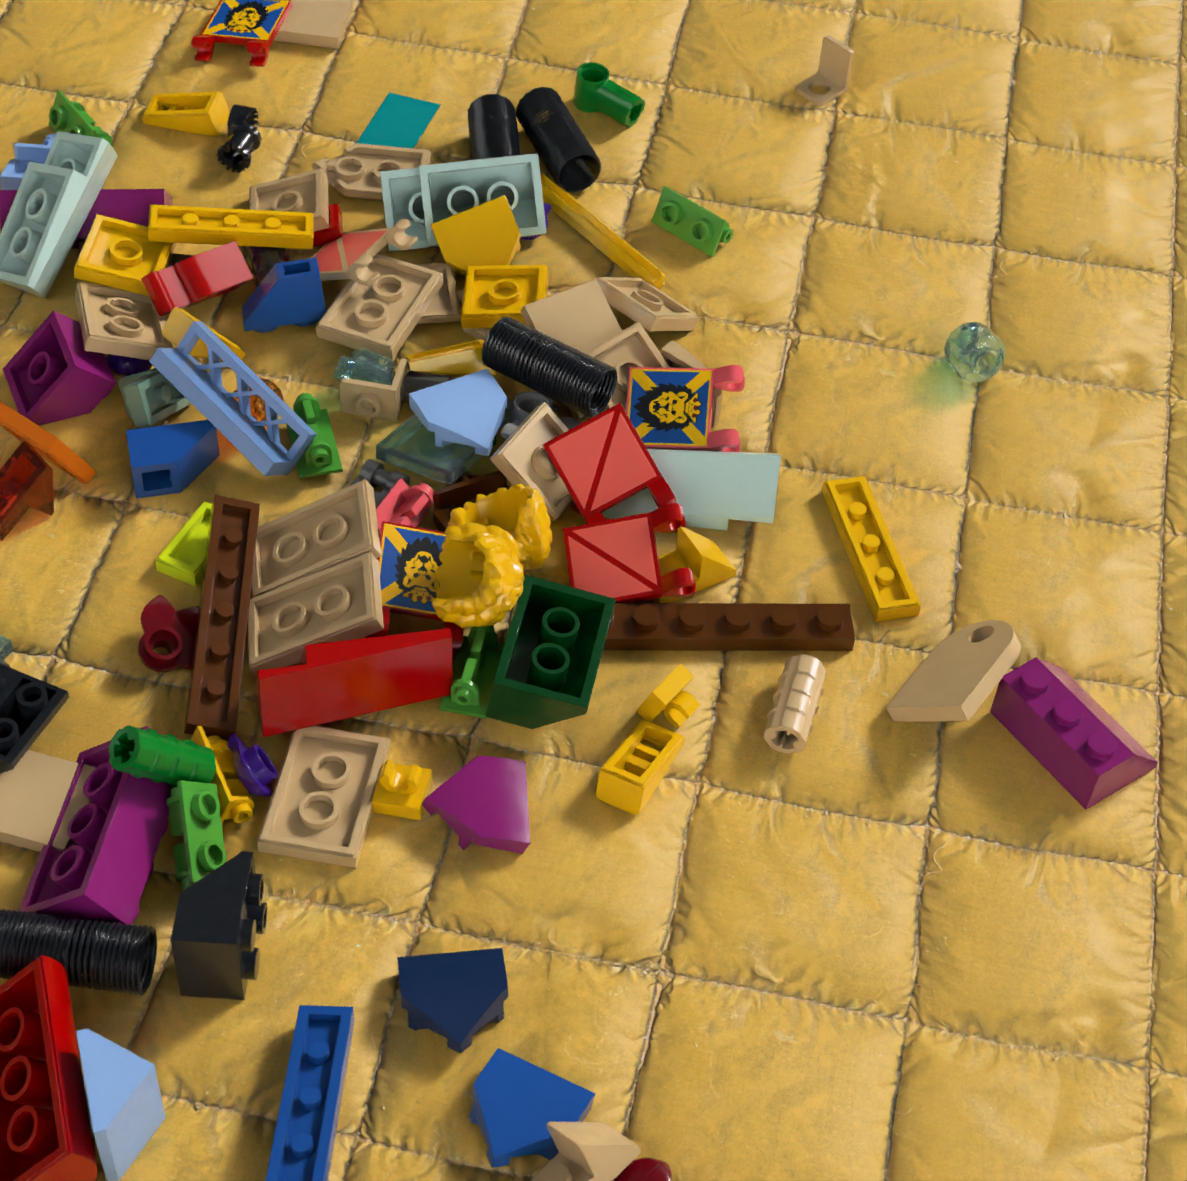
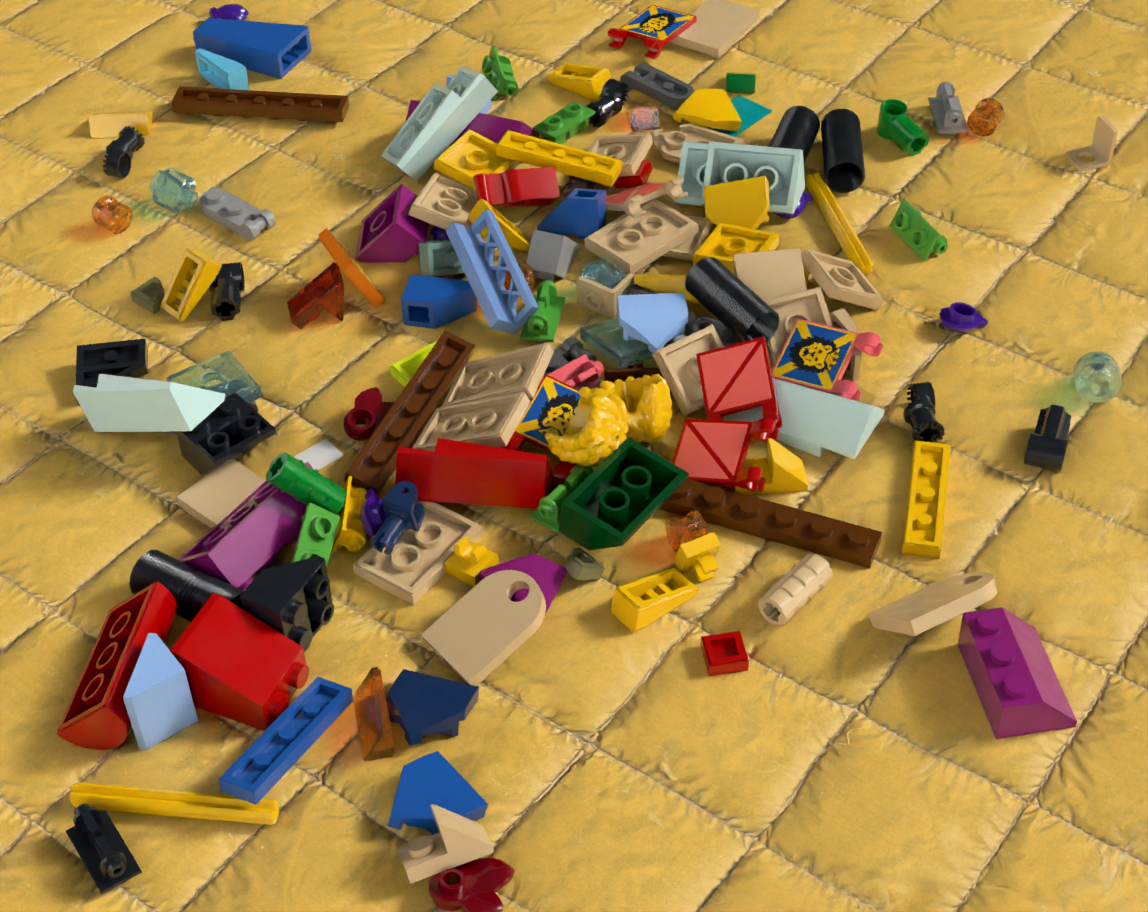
camera: 30 degrees right, 5 degrees down
none -> red slope [170,593,309,731]
none -> white sticker [294,439,344,470]
none -> clear orange slope [353,667,395,761]
none -> dark blue piece [370,481,425,555]
none -> tan tile [421,570,546,686]
none -> light grey slope [525,230,580,282]
none -> bright green hinge [533,101,595,144]
none -> olive tile [564,547,605,580]
none -> dark grey plate [620,63,694,110]
none -> clear orange slope [626,105,660,132]
none -> clear orange wheel [665,510,708,554]
none -> yellow slope [672,89,742,131]
none -> red tile [700,631,749,676]
none -> green slope [726,72,756,93]
none -> black connector [903,382,945,443]
none -> light grey hinge [928,82,969,134]
none -> dark purple animal [939,302,988,332]
none -> clear orange wheel [967,98,1004,136]
none -> black piece [1024,404,1071,472]

